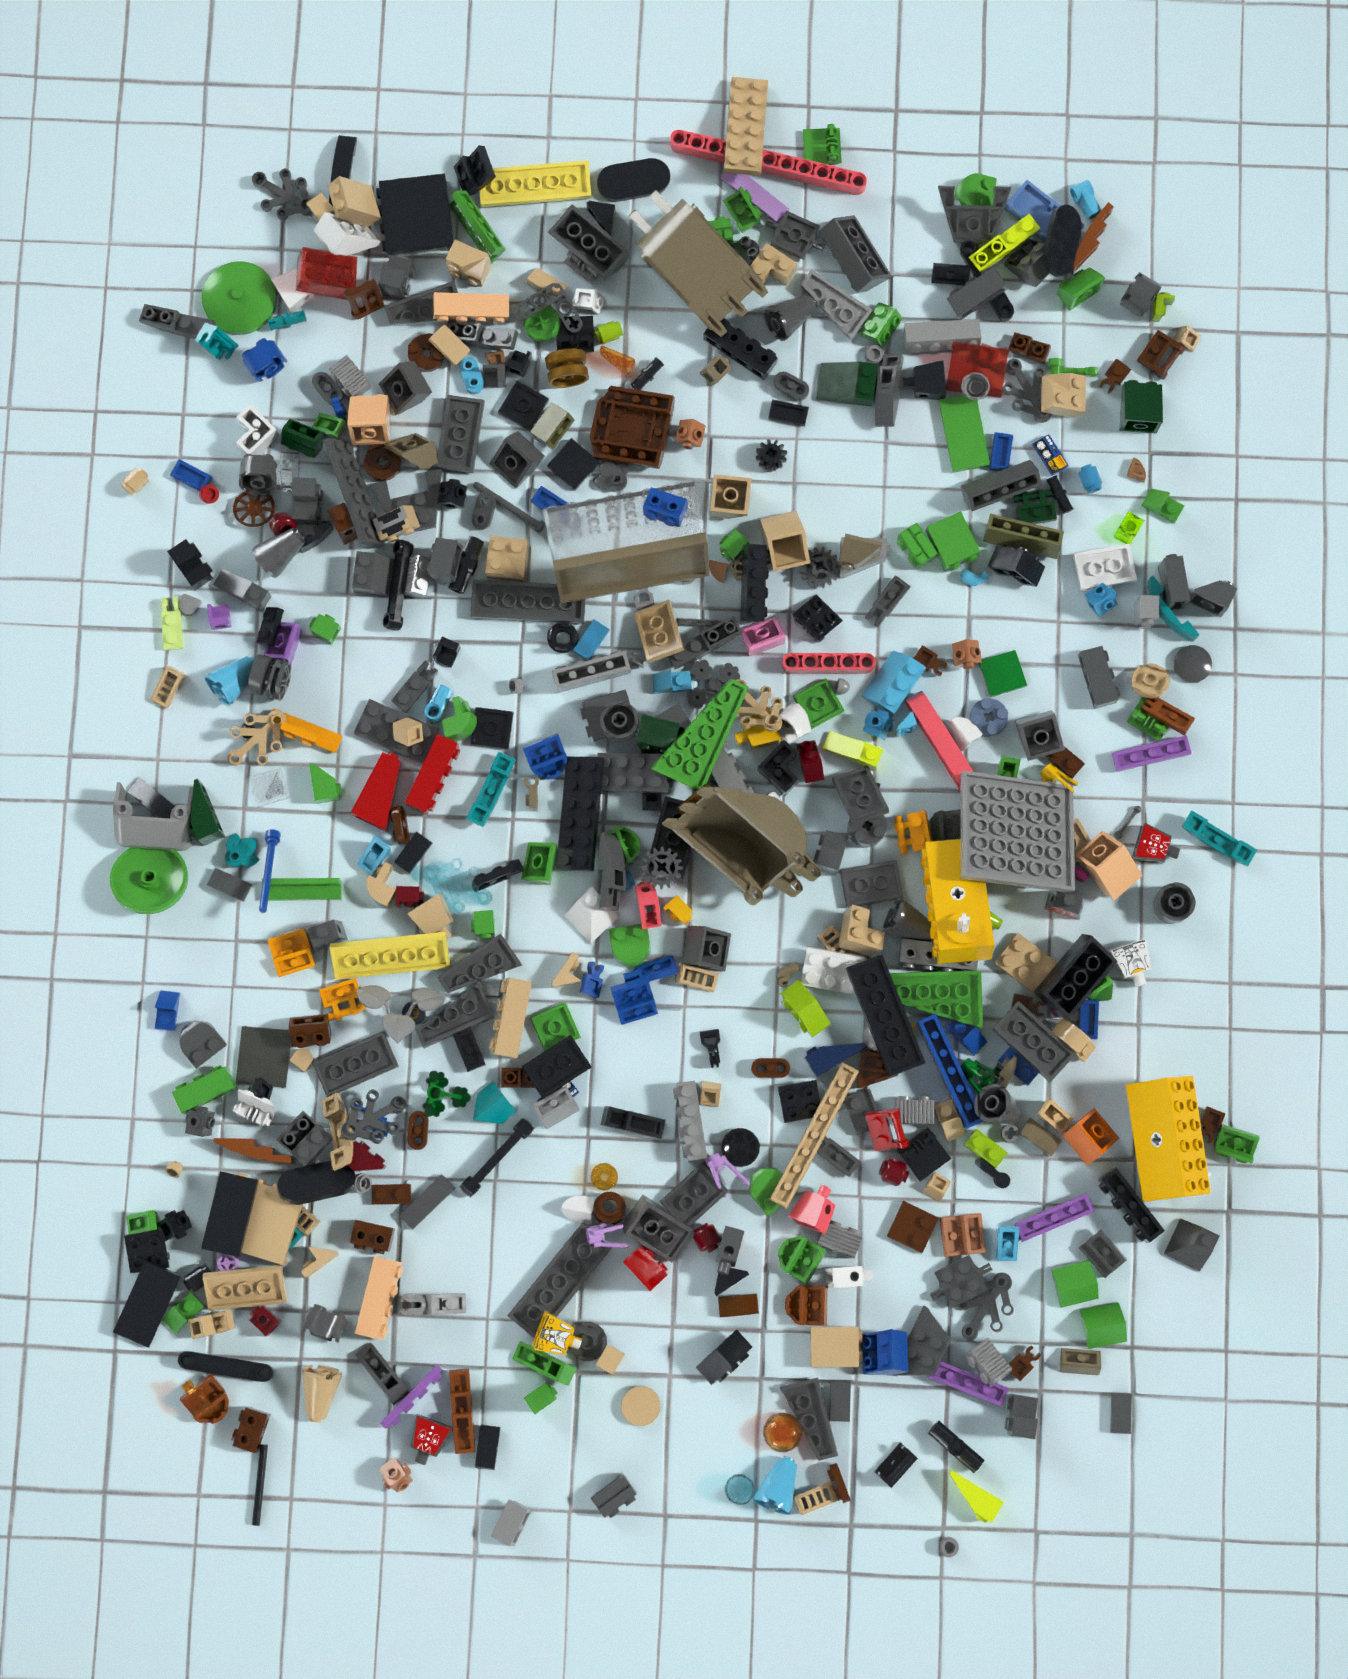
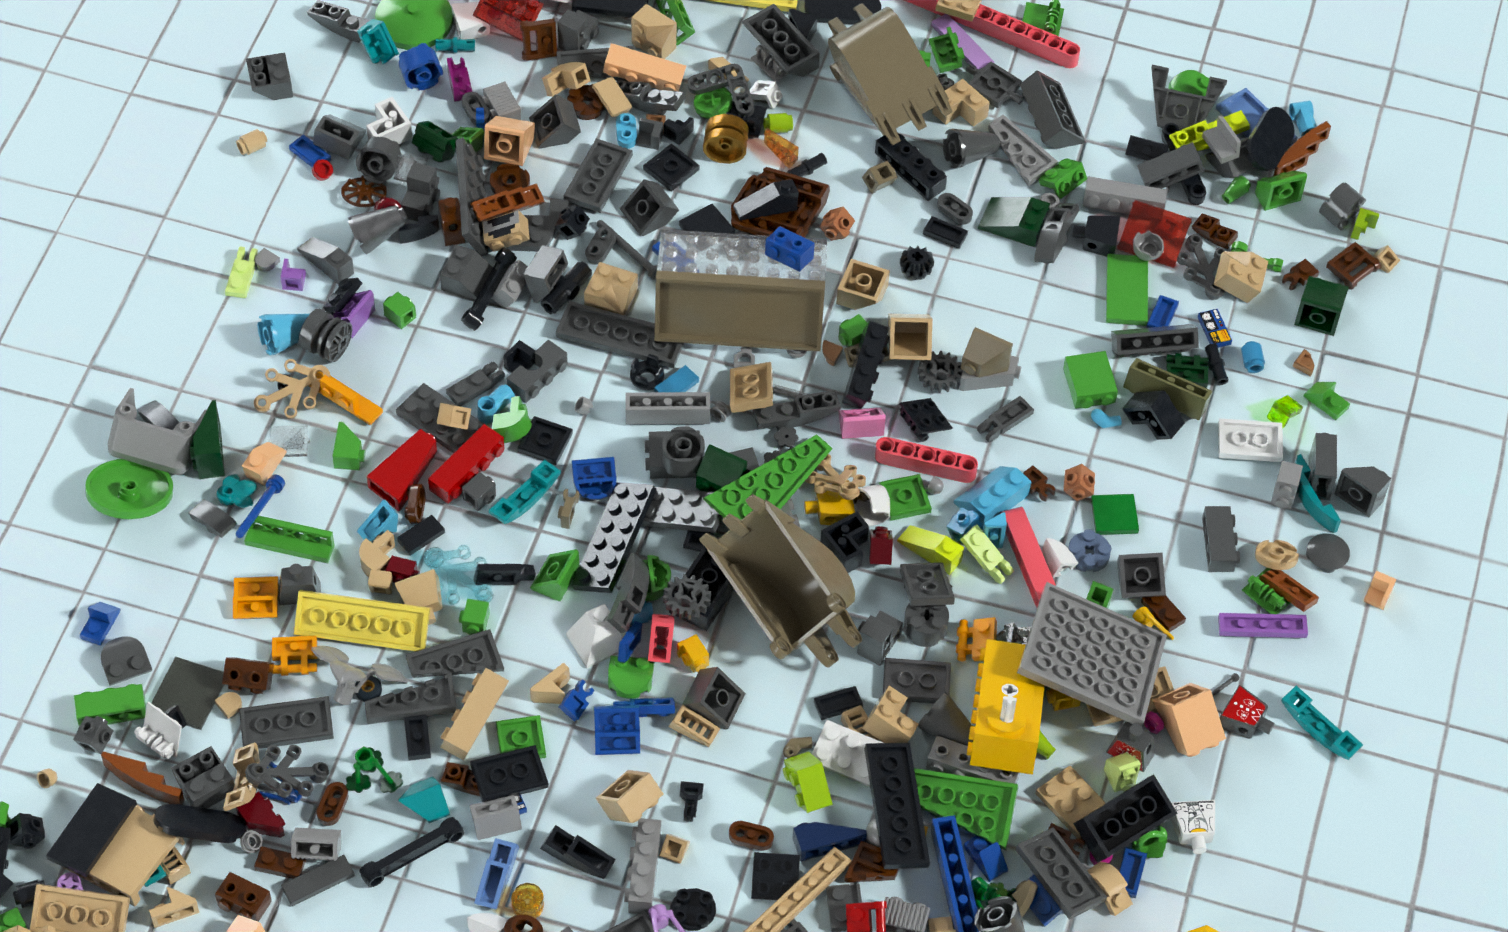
camera: 10 degrees right, 25 degrees down
tan slope [150,666,186,708] -> none
black brick [167,539,213,591] -> none
dark tan slope [384,433,438,469] -> none
brick [530,402,575,450] -> none
medium azure slope [652,669,692,694] -> none
bright green brick [897,523,938,569] -> none
dark azure brick [1084,583,1118,617] -> none
dark grey brick [1153,882,1196,924] -> none
none -> light nougat slope [242,442,287,486]
none -> dark grey slope [246,52,293,100]
none -> light grey brick [291,827,341,861]
none -> dark grey slope [313,114,366,160]
none -> tan slope [368,570,392,594]
none -> magenta hinge [447,57,472,102]
none -> dark grey brick [462,472,496,511]
none -> dark orange slope [471,183,545,222]
none -> medium blue slope [474,838,519,910]
none -> dark grey arch [506,339,568,403]
none -> tan brick [542,62,591,97]
none -> tan brick [596,770,664,823]
none -> blue tile [618,621,643,663]
none -> black slope [733,179,799,220]
none -> black tile [814,686,863,720]
none -> yellowish green hinge [960,525,1014,584]
none -> yellowish green slope [1104,752,1141,792]
none -> light grey panel [1202,115,1241,164]
none -> bright green cone [1222,176,1251,204]
none -> light nougat panel [1364,571,1397,610]

